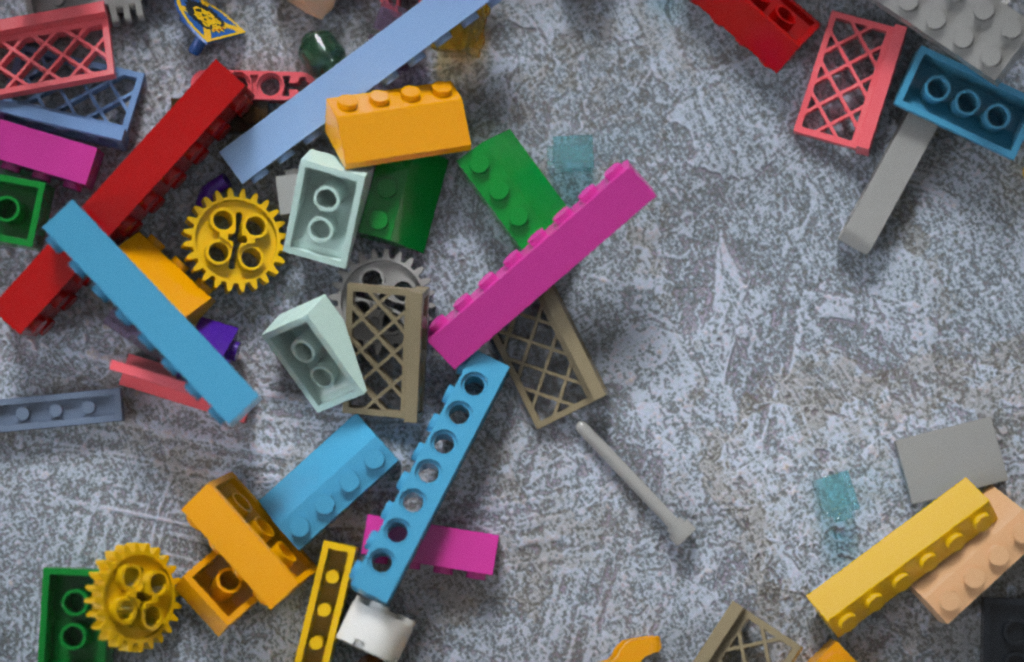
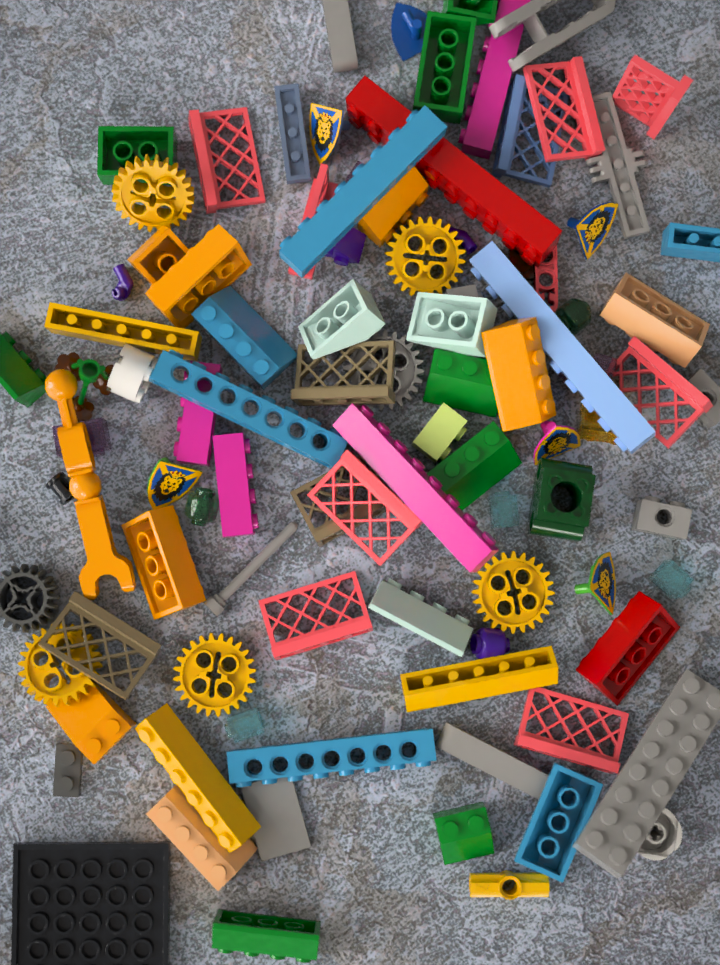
camera: 85 degrees right, 0 degrees up
none -> dark purple arm [111,264,134,301]
none -> light orange slope [121,505,206,620]
none -> shield [147,457,203,510]
none -> yellow gear [173,633,257,717]
none -> clear green head [184,487,219,526]
none -> coral fence [188,107,266,214]
none -> dark pink brick [212,432,259,538]
none -> dark azure brick [227,728,436,787]
none -> coral fence [258,571,373,660]
none -> coral fence [307,450,423,566]
none -> shield [309,103,350,165]
none -> light aqua slope [368,578,473,657]
none -> yellow brick [400,646,558,712]
none -> yellowish green brick [412,403,467,463]
none -> green slope [433,802,494,865]
none -> dark purple head [470,627,510,659]
none -> yellow gear [471,551,555,634]
none -> dark green piece [528,458,596,542]
none -> shield [533,421,581,465]
none -> shield [574,552,616,615]

